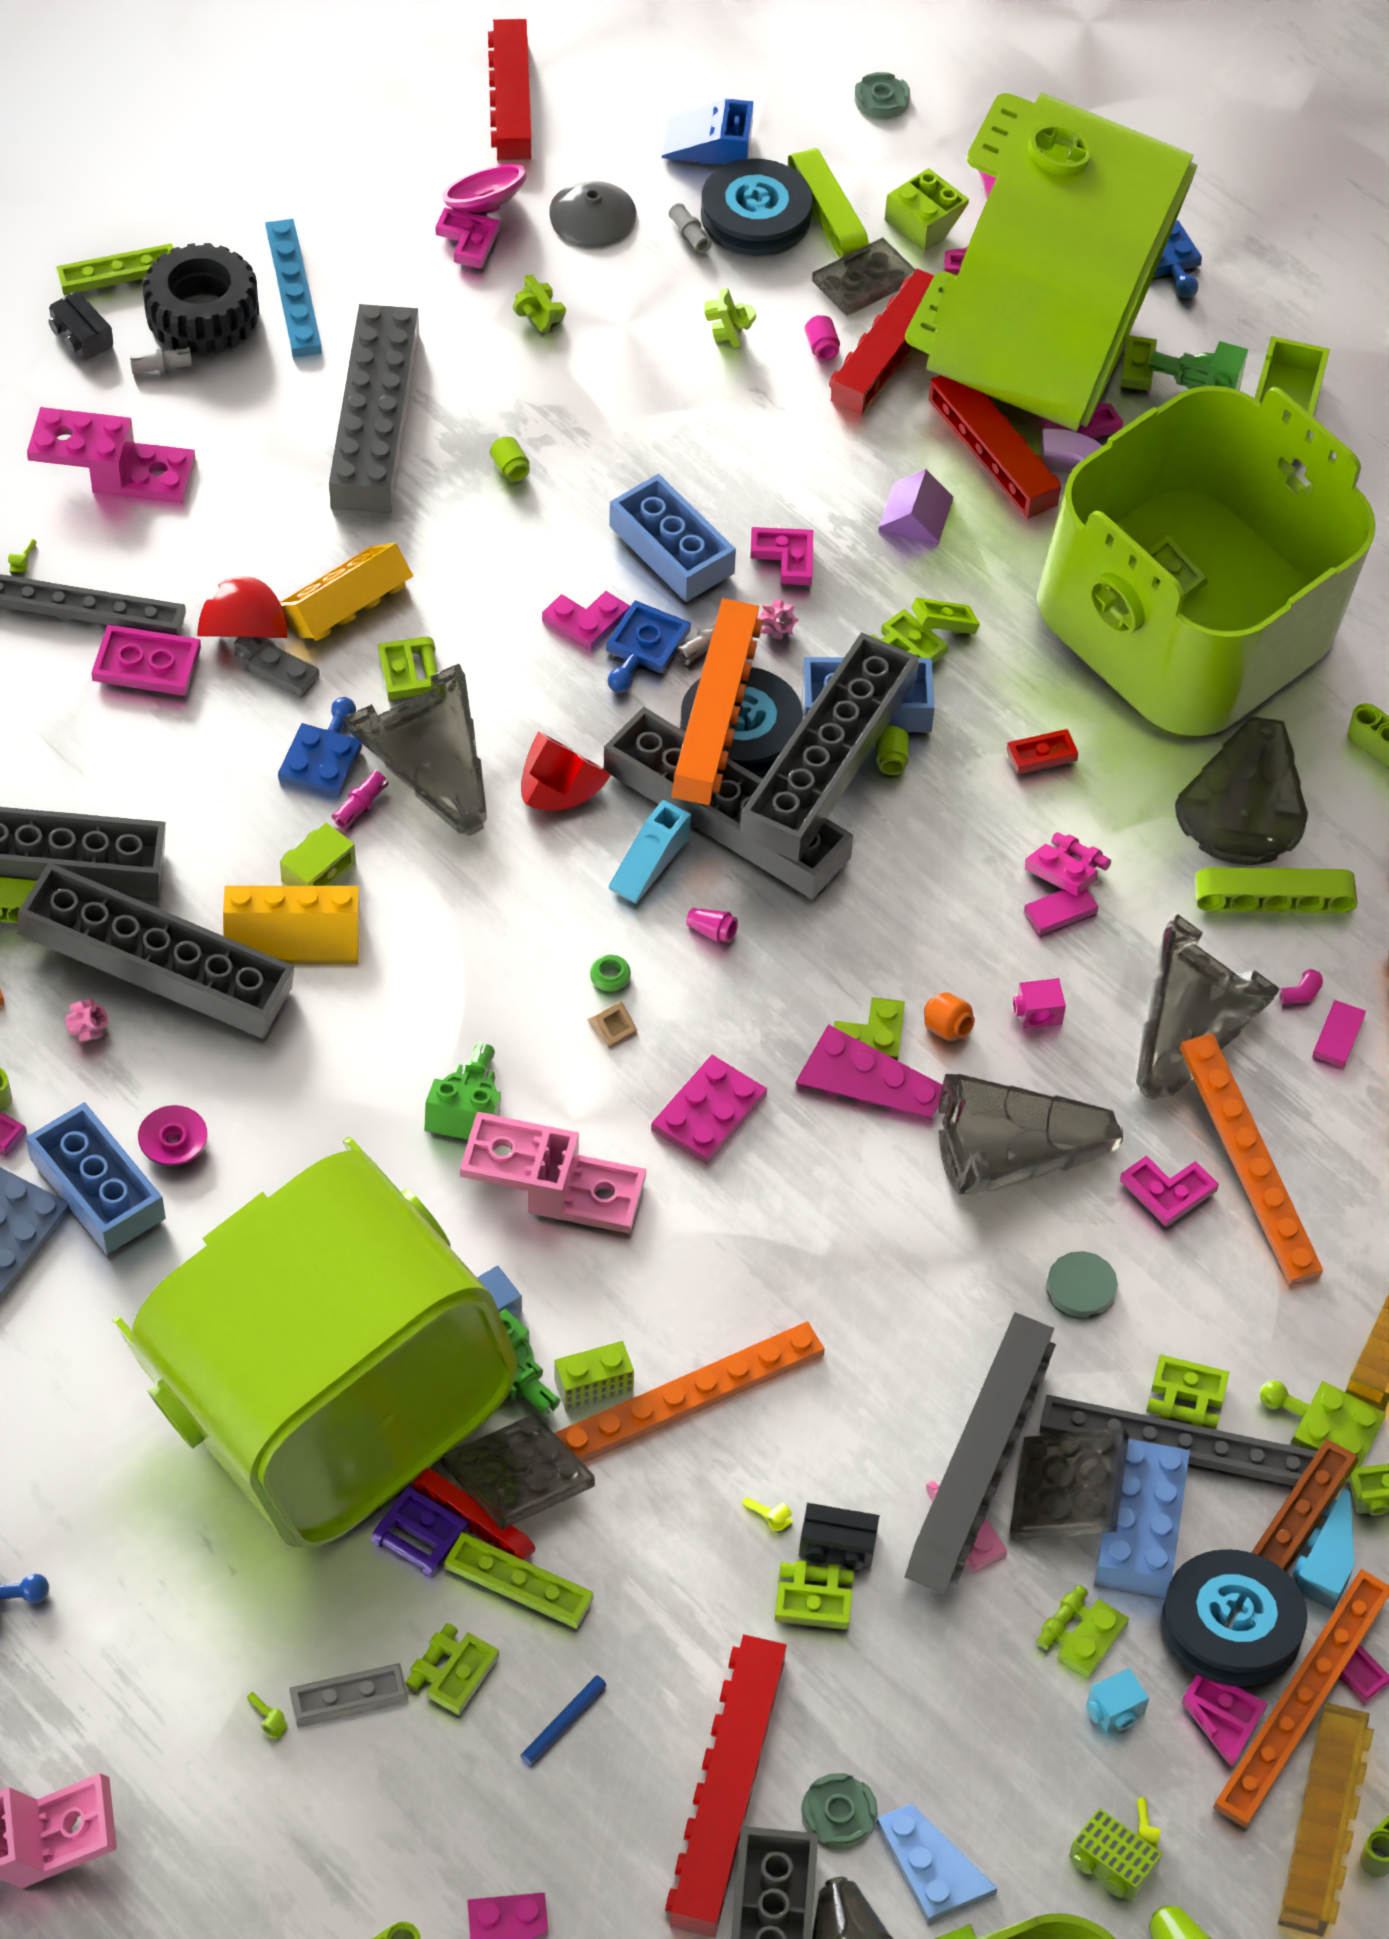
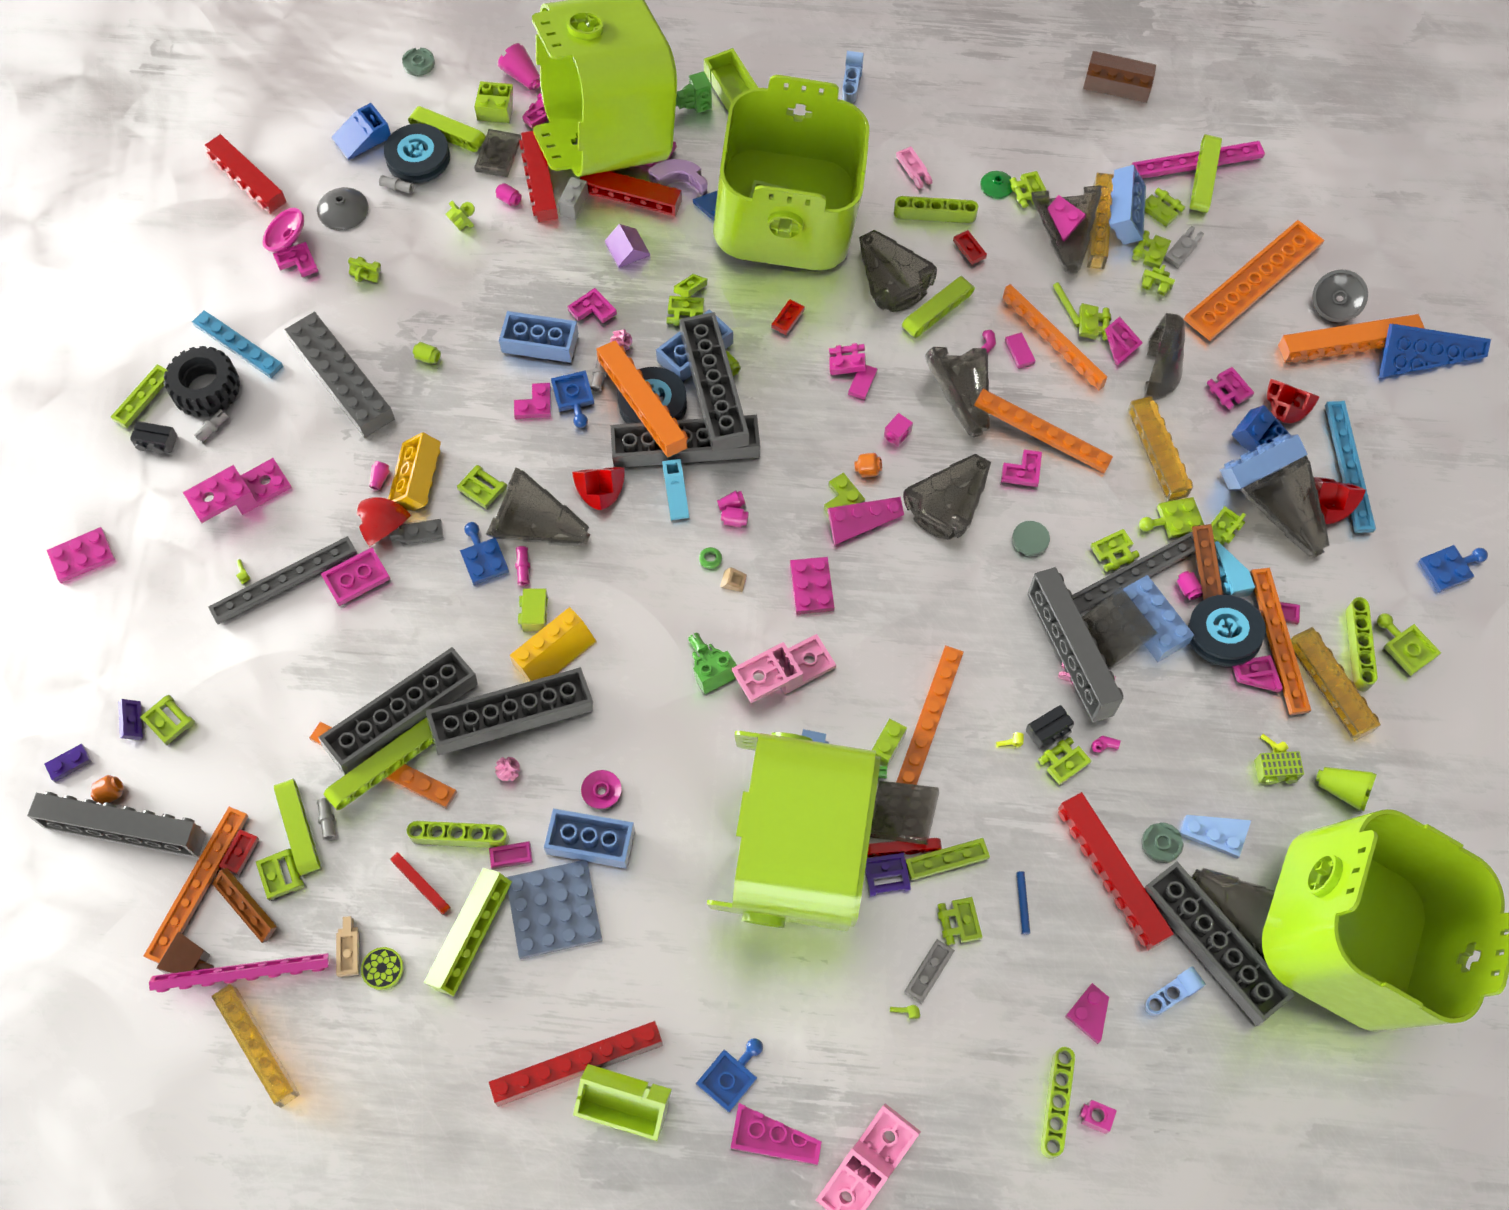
camera: 40 degrees left, 10 degrees up
lime plate [1036,1585,1130,1679] -> none
medium azure brick [1086,1667,1149,1733] -> none
none -> dark pink cone [369,461,390,490]
none -> light grey piece [558,177,589,220]
none -> dark pink brick [721,507,749,528]
none -> dark pink arm [1091,736,1121,753]
none -> dark pink brick [1176,571,1203,601]

